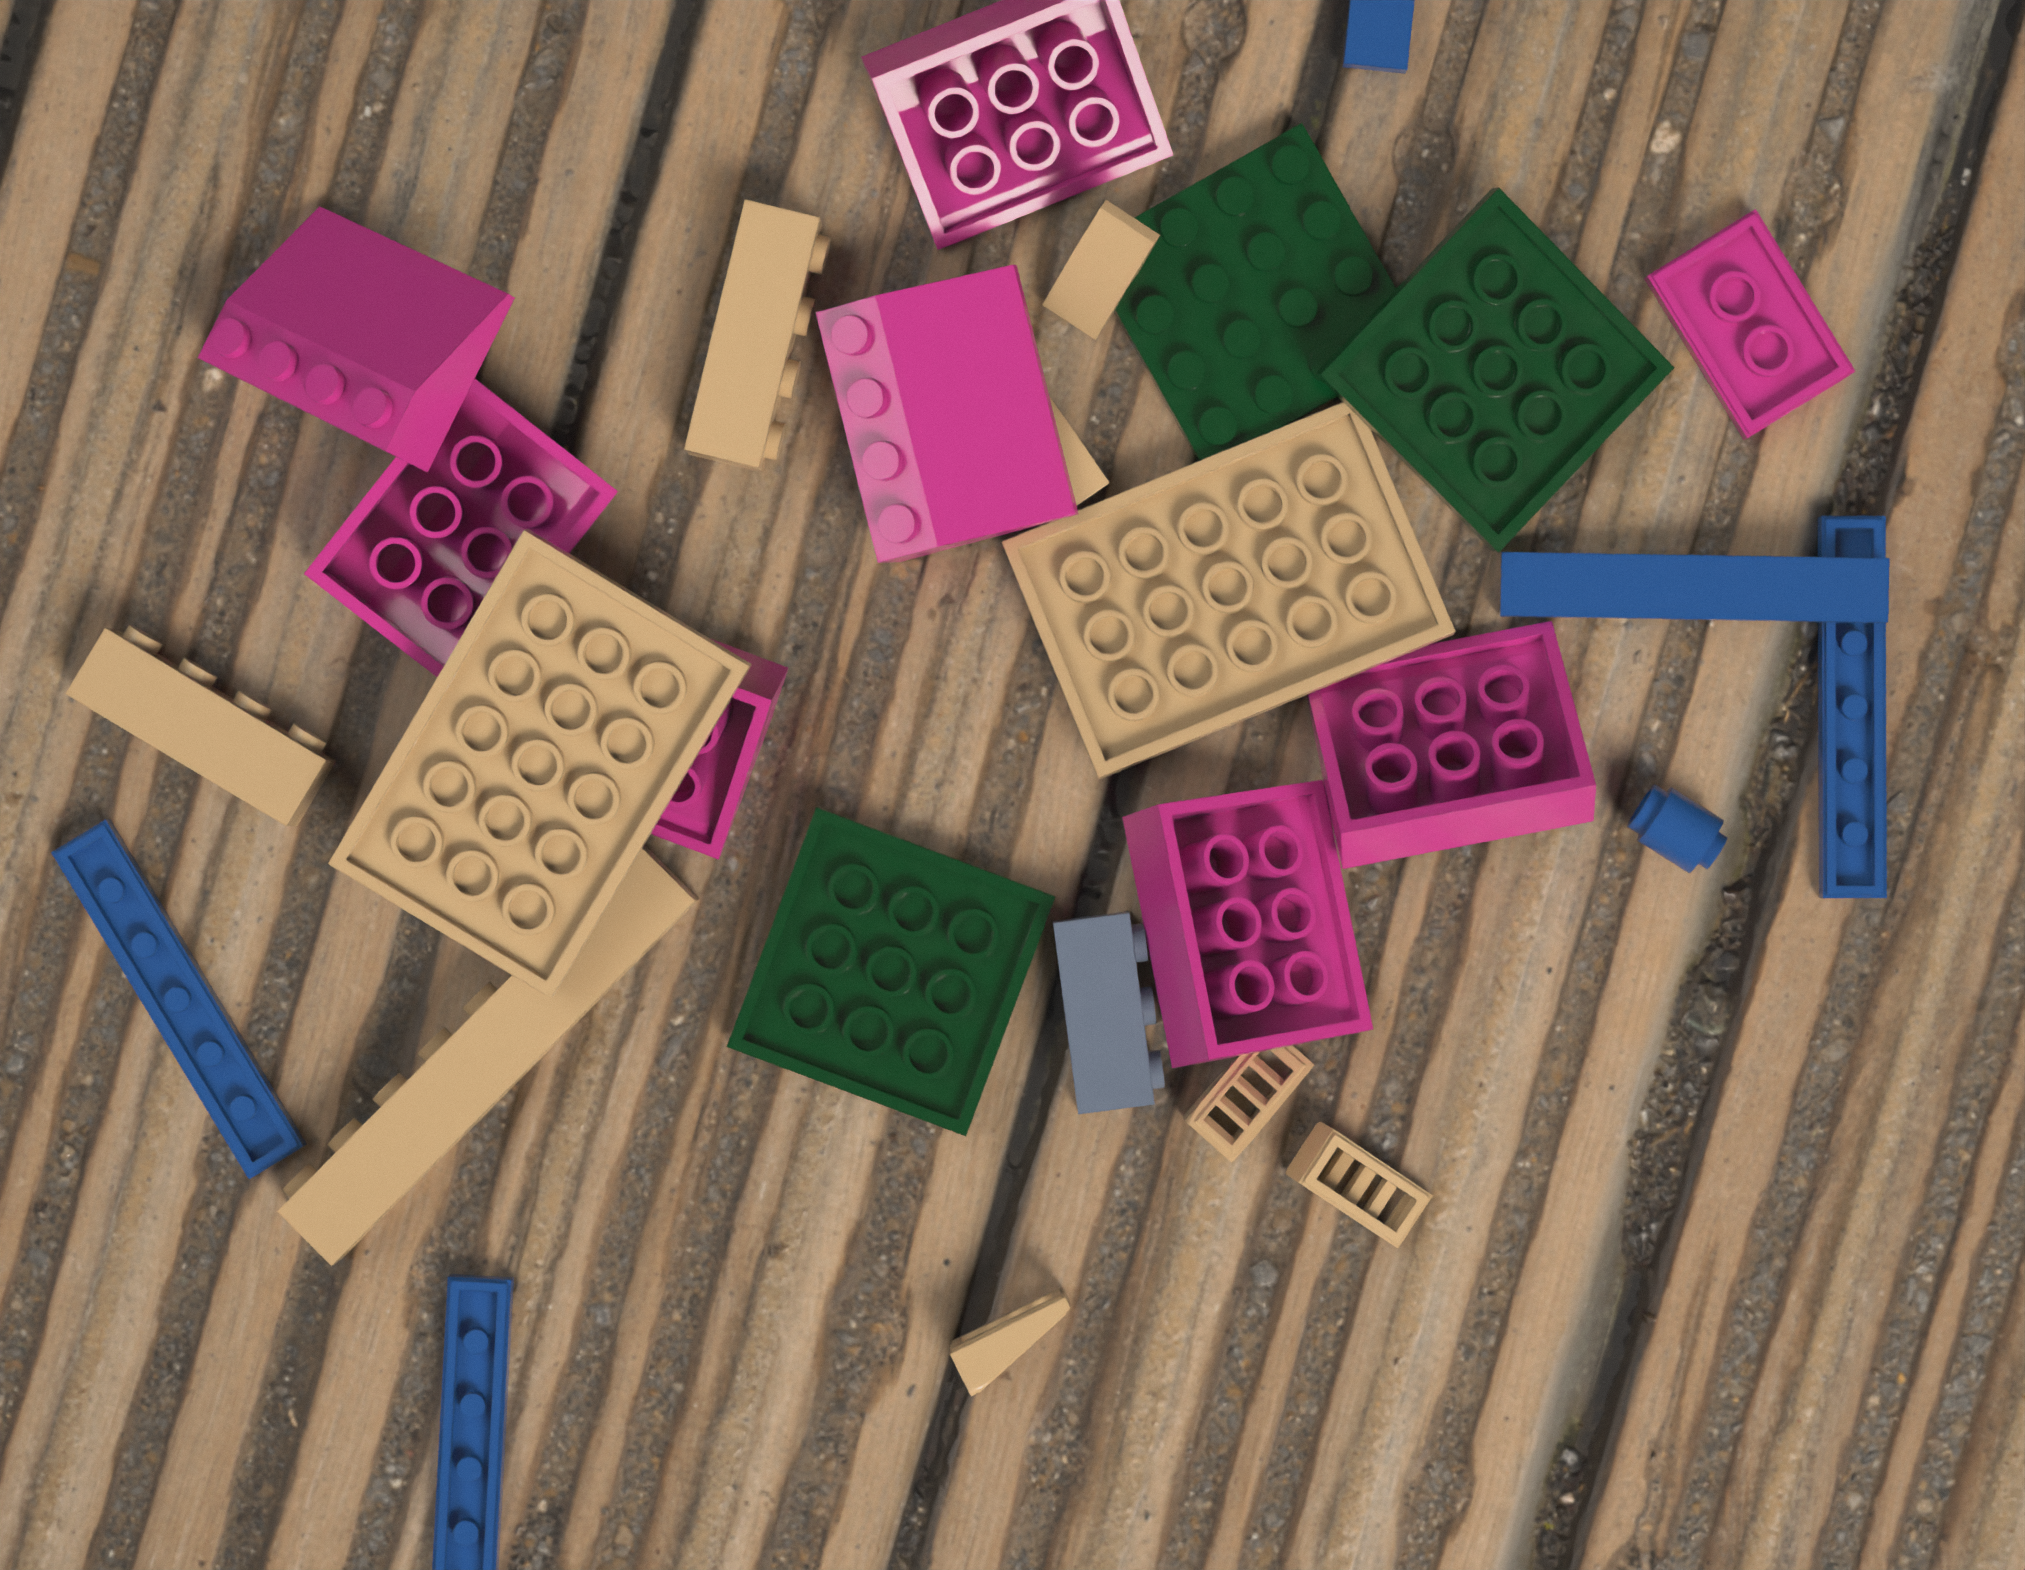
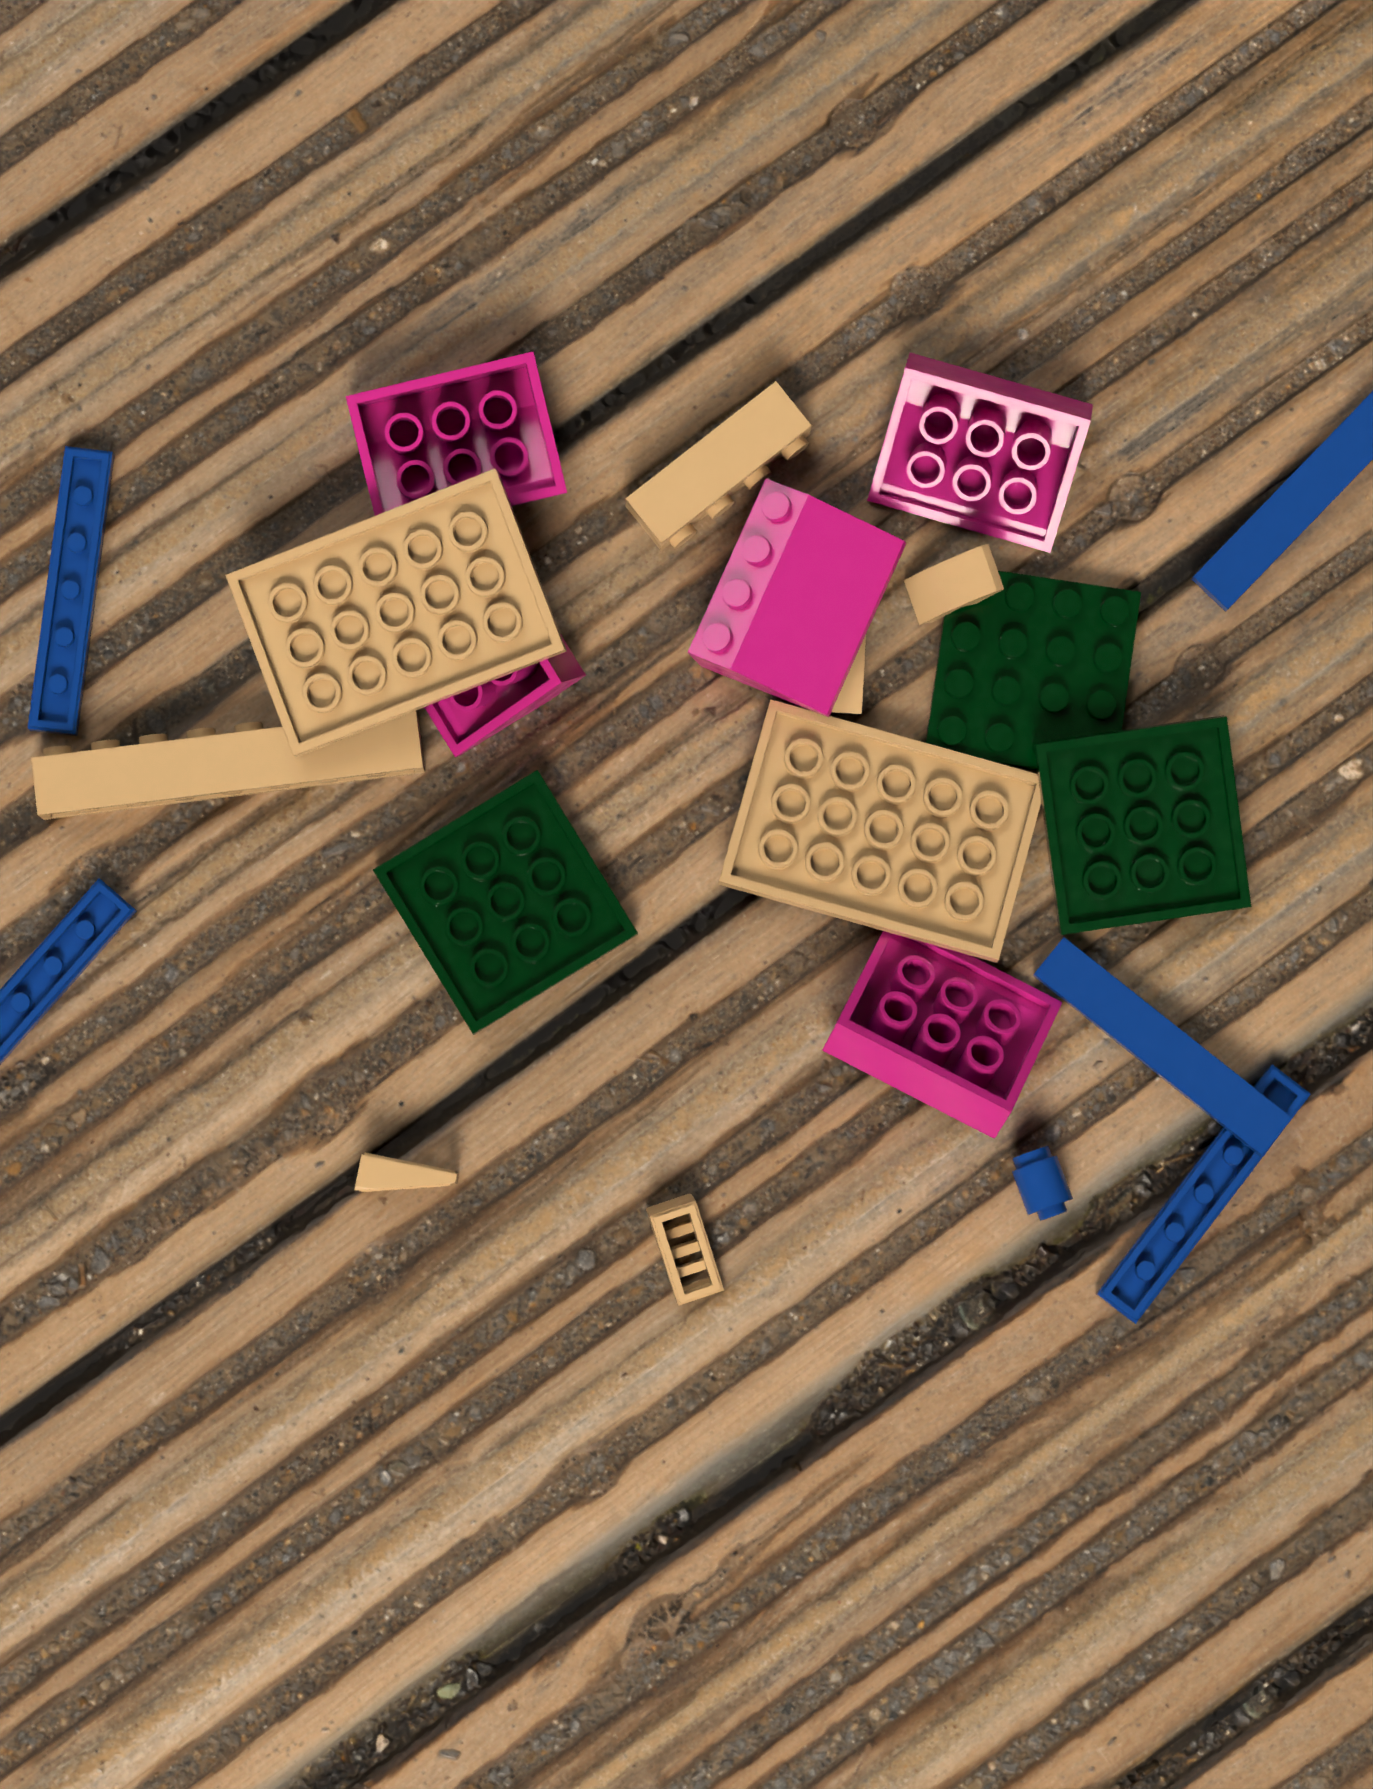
camera: 30 degrees right, 5 degrees down
tan brick [66,625,336,826] -> none
dark pink slope [198,206,515,473] -> none
sand blue brick [1053,911,1165,1114] -> none
dark pink slope [1122,780,1373,1068] -> none
tan slope [1182,1046,1314,1163] -> none
dark pink tile [1644,209,1856,440] -> none

